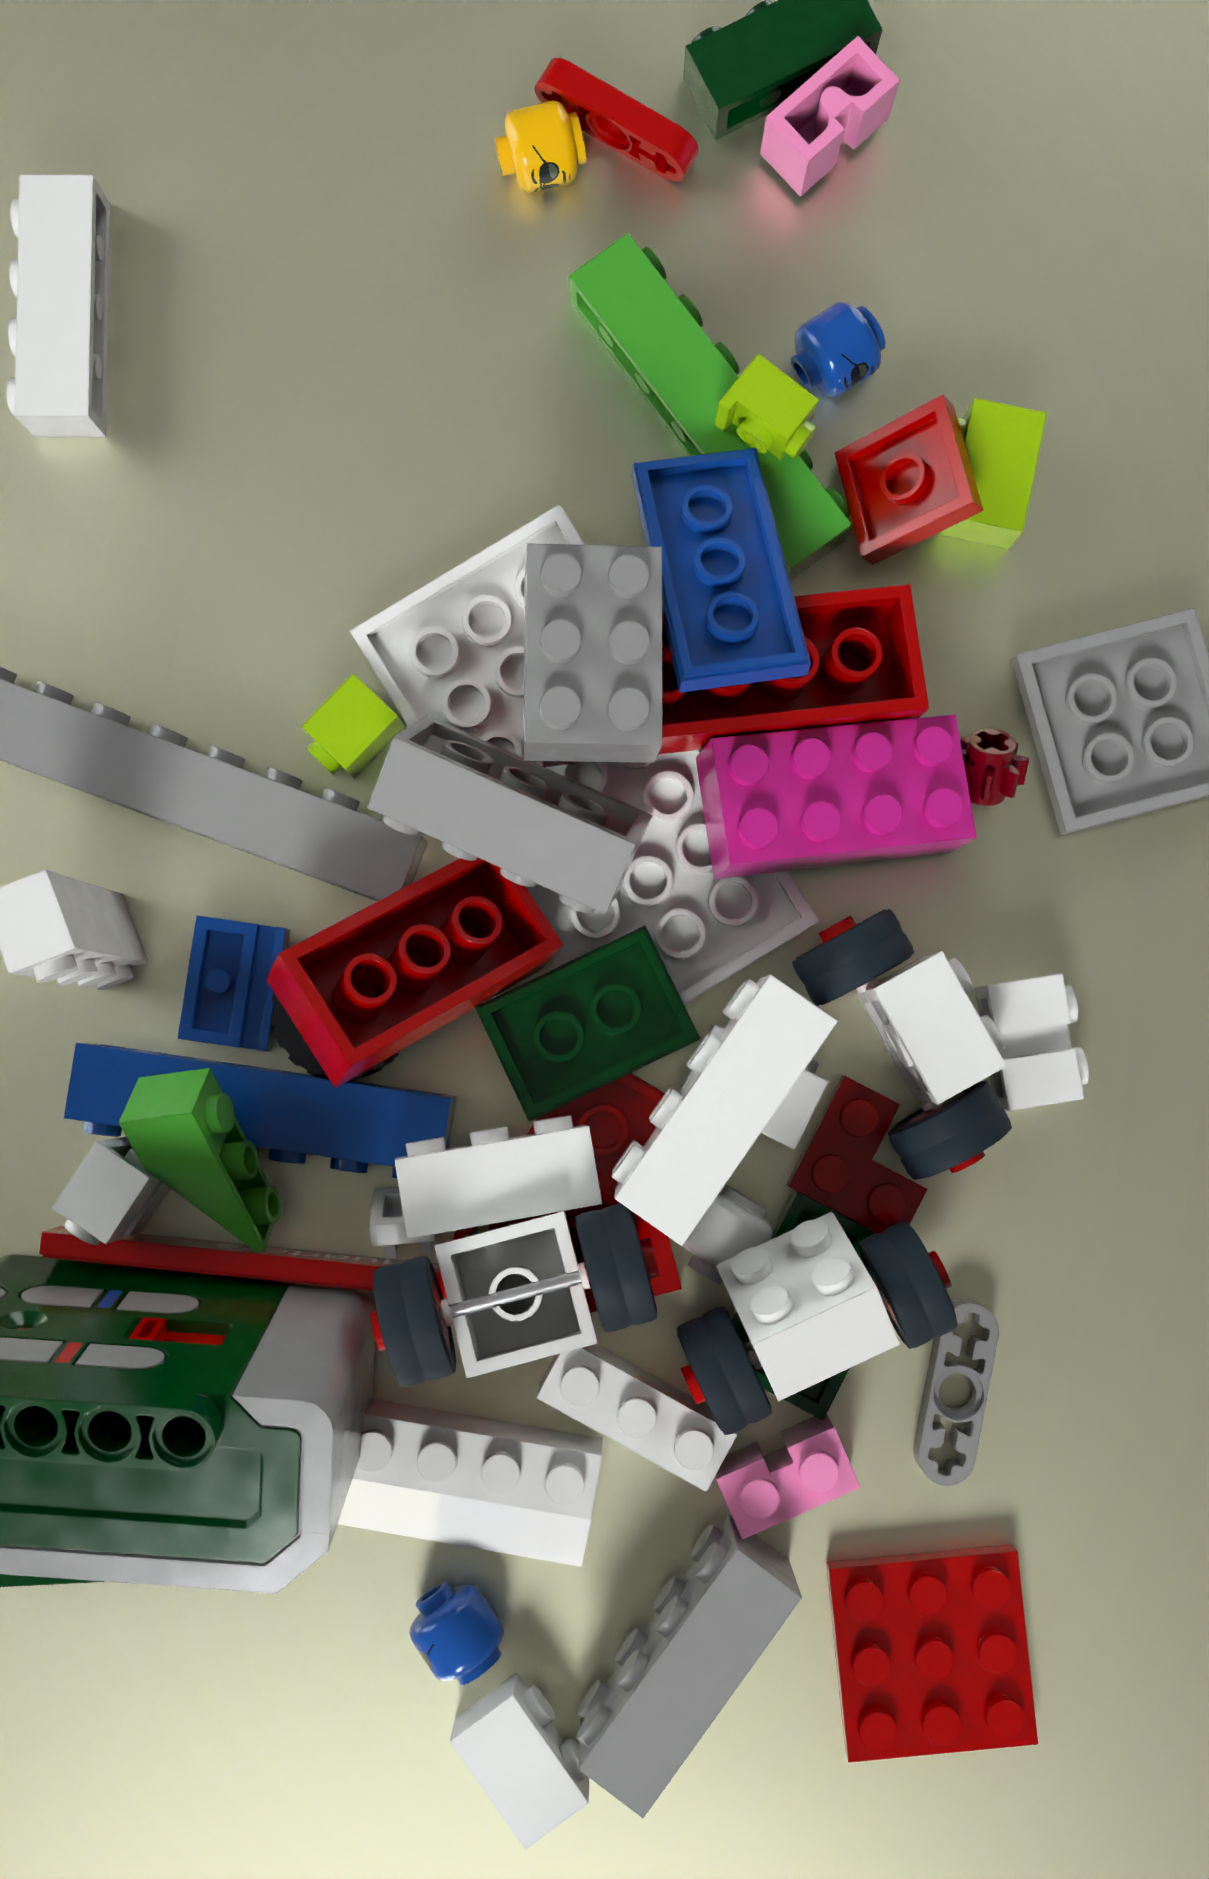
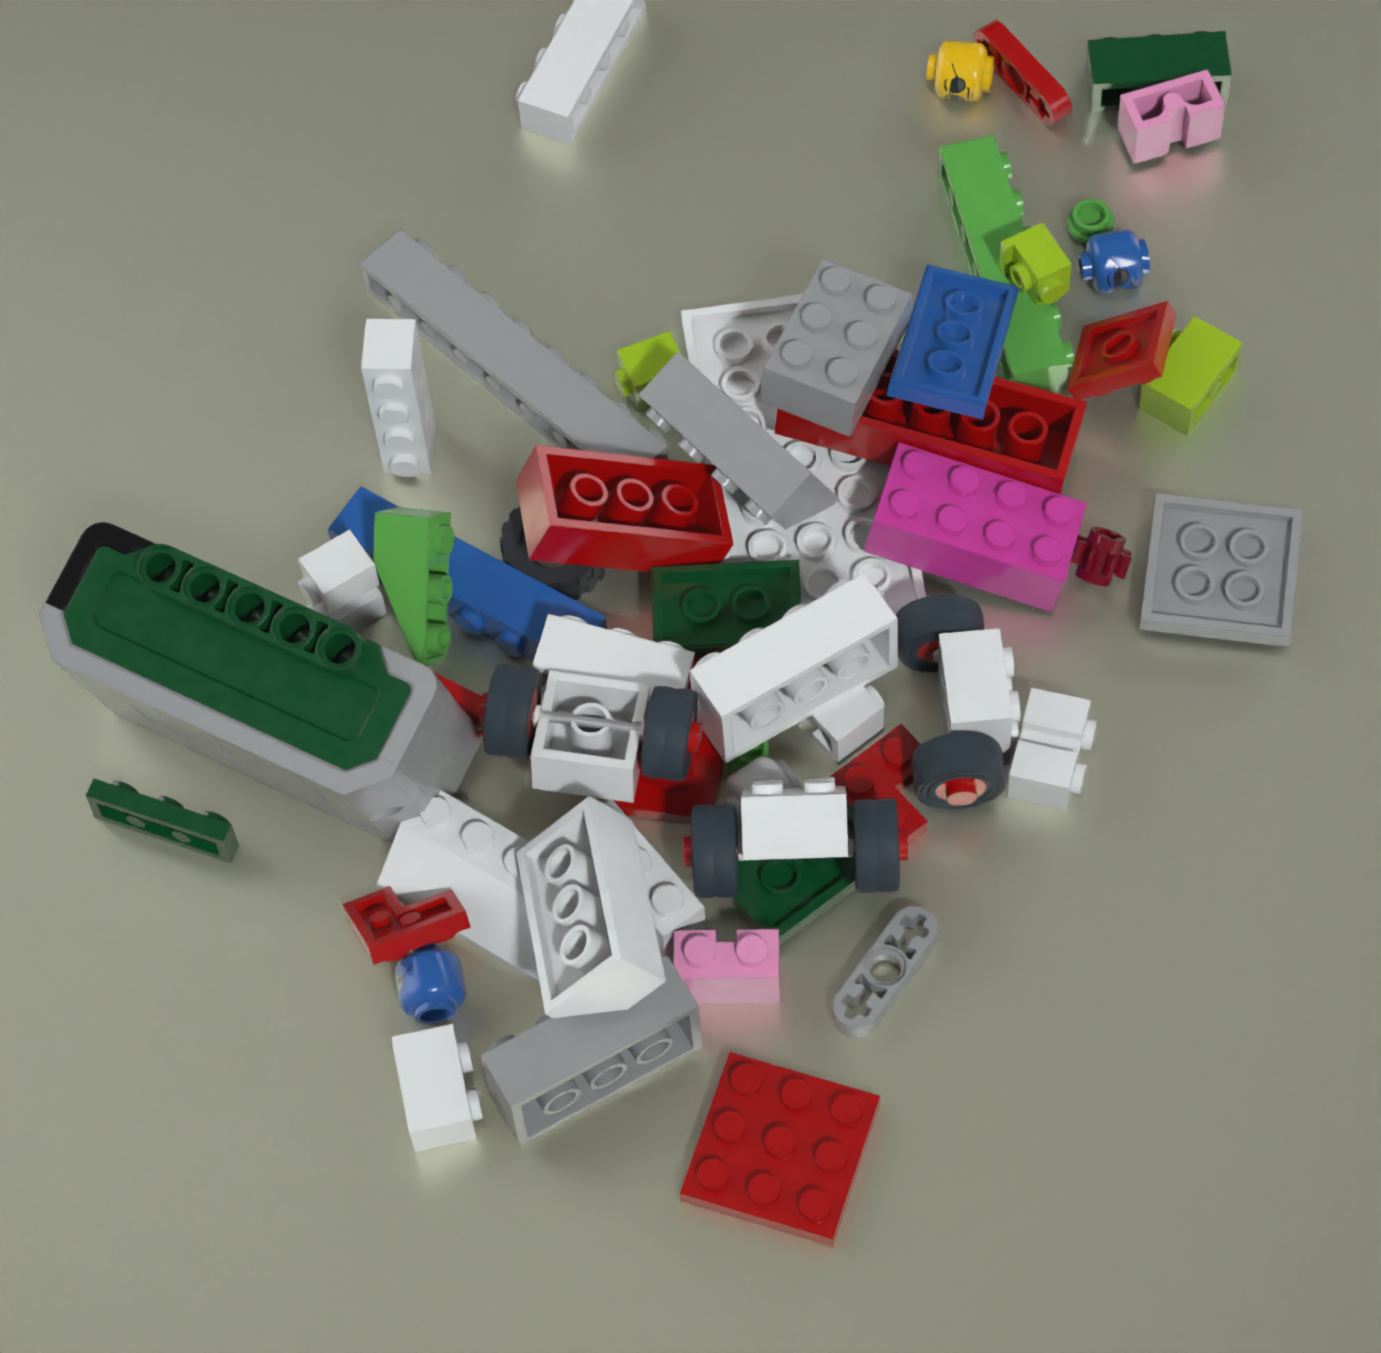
camera: 25 degrees right, 25 degrees down
blue plate [177,916,290,1052] -> none
none -> red plate [342,886,471,965]
none -> white slope [516,796,666,1018]
none -> bright green plate [1067,198,1114,244]

